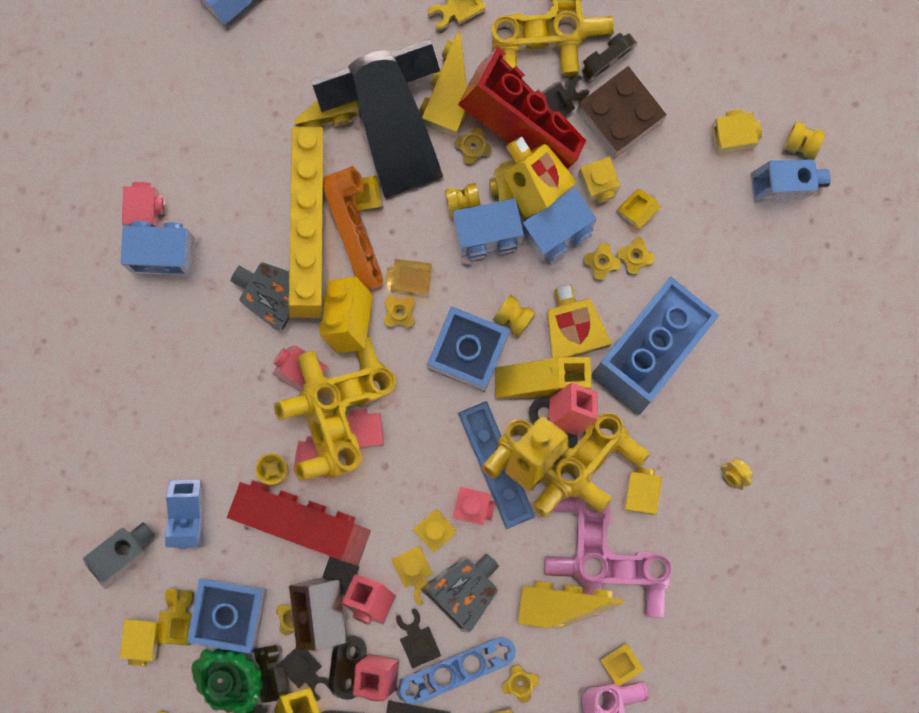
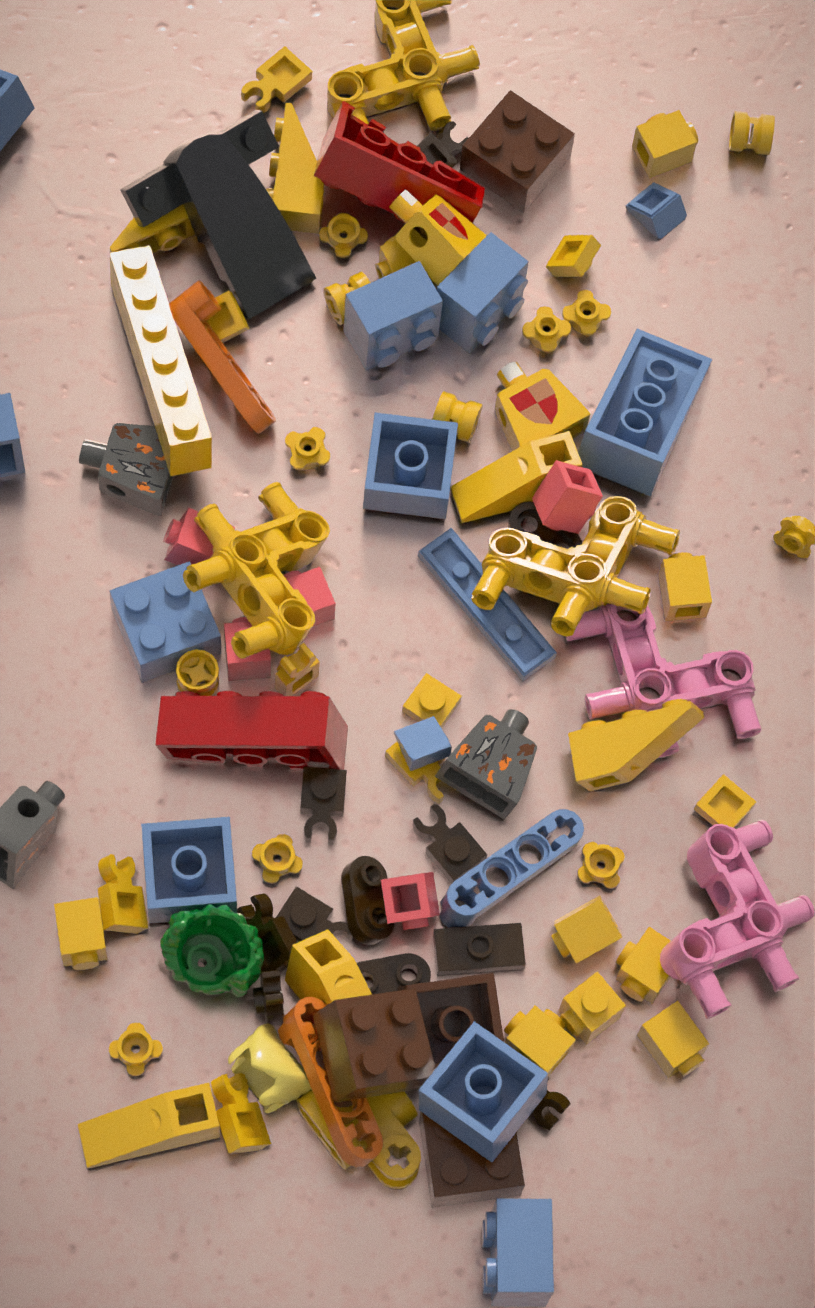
camera: 20 degrees left, 15 degrees down
medium blue brick [165,480,203,549] -> none
brick [289,578,346,651] -> none
yellow brick [319,276,373,354] -> none
coral brick [342,574,396,625] -> none
clear yellow brick [385,259,432,298] -> none
coral brick [453,487,496,526] -> none
yellow torso [505,416,568,492] -> none
yellow brick [578,156,621,203] -> none
dark brown plate [582,32,638,81] -> none
medium blue torso [751,160,831,203] -> none
none -> medium blue brick [109,561,221,683]
none -> yellow plate [275,643,320,696]
none -> medium blue slope [394,716,452,771]
none -> medium blue slope [625,182,687,239]

